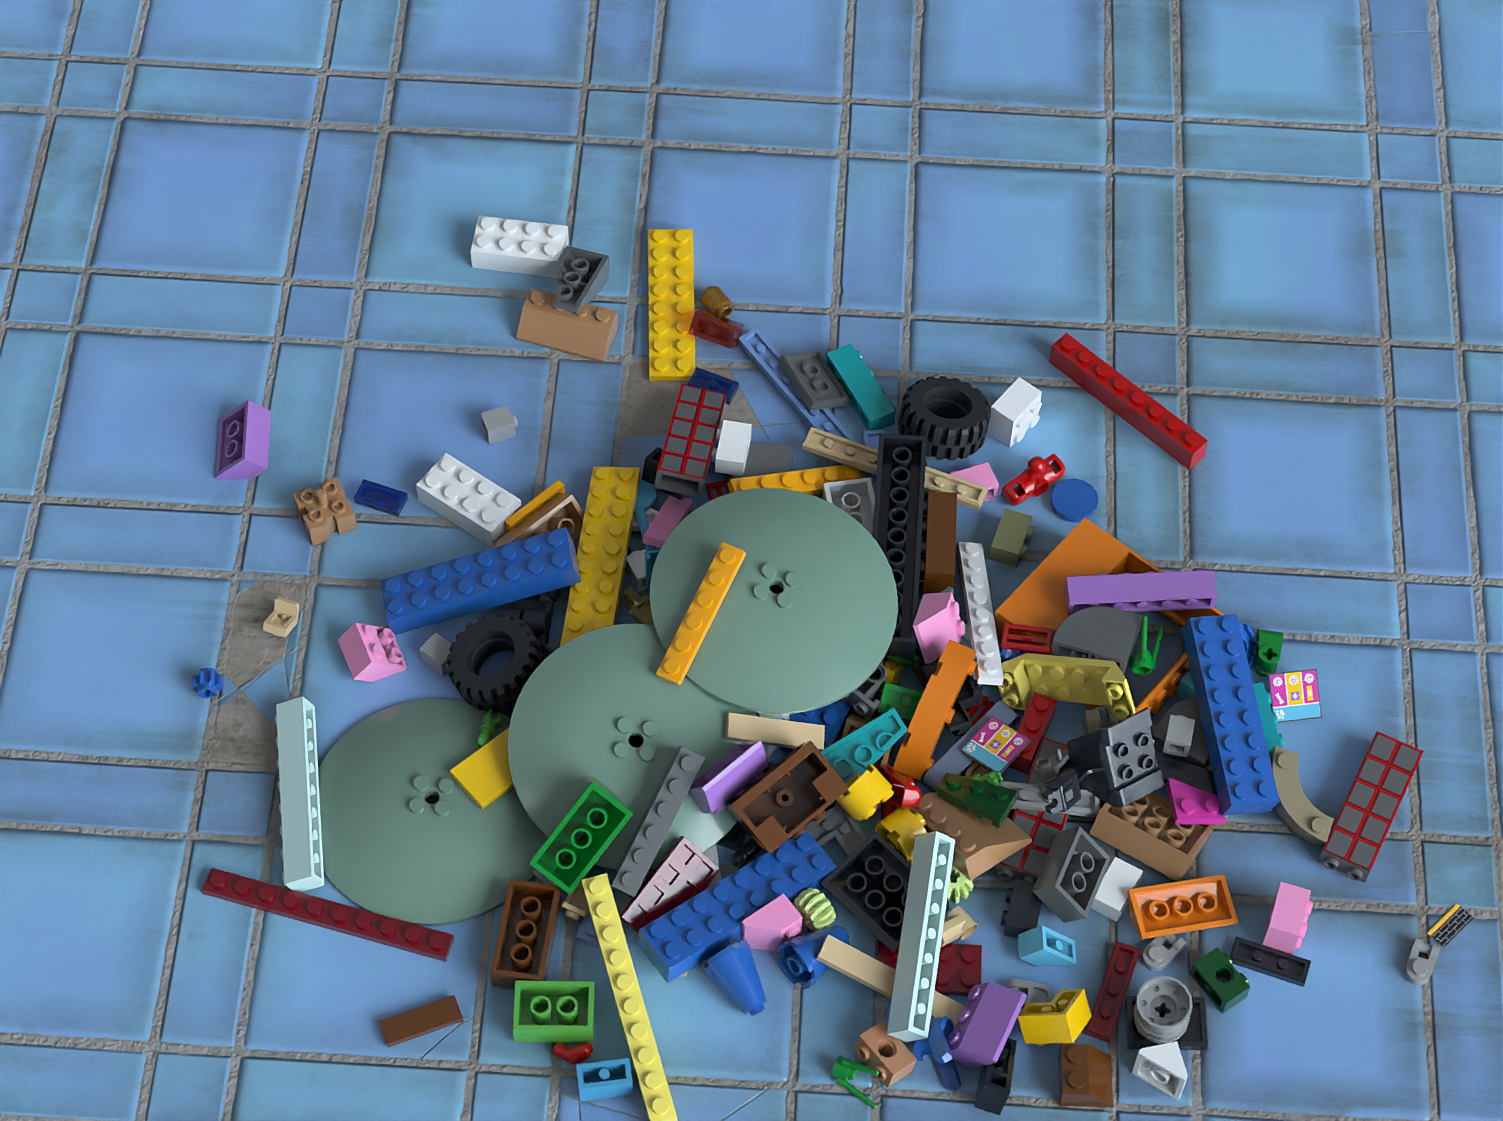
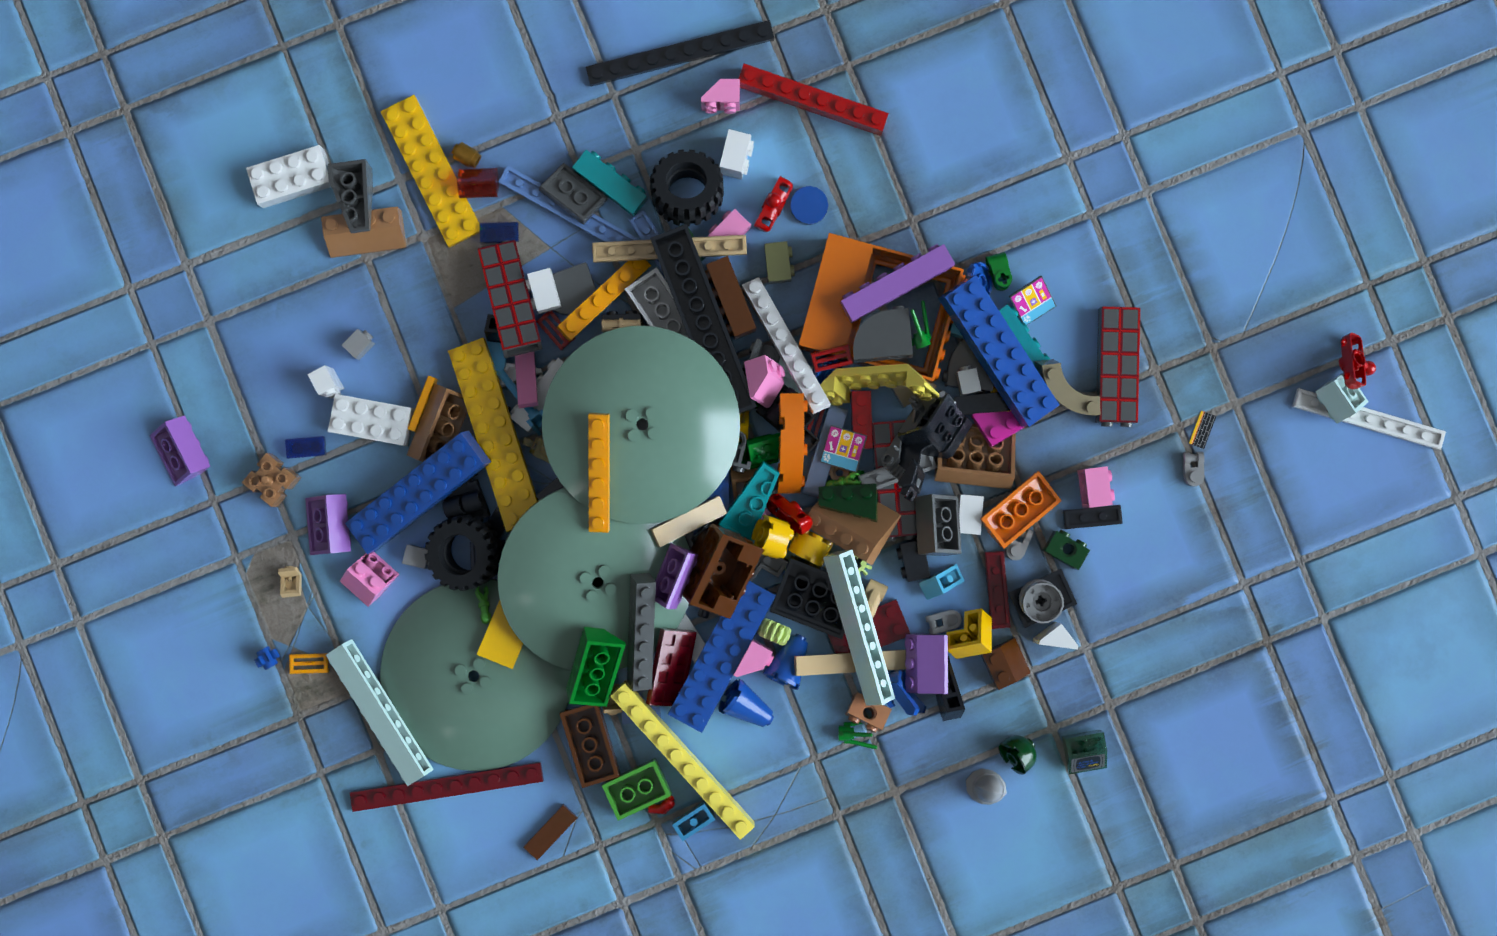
camera: 25 degrees left, 30 degrees up
none -> light orange tile [289,653,329,674]
none -> medium lavender slope [305,494,351,555]
none -> white brick [307,365,344,399]
none -> black plate [586,20,774,87]
none -> bright pink slope [701,79,740,114]

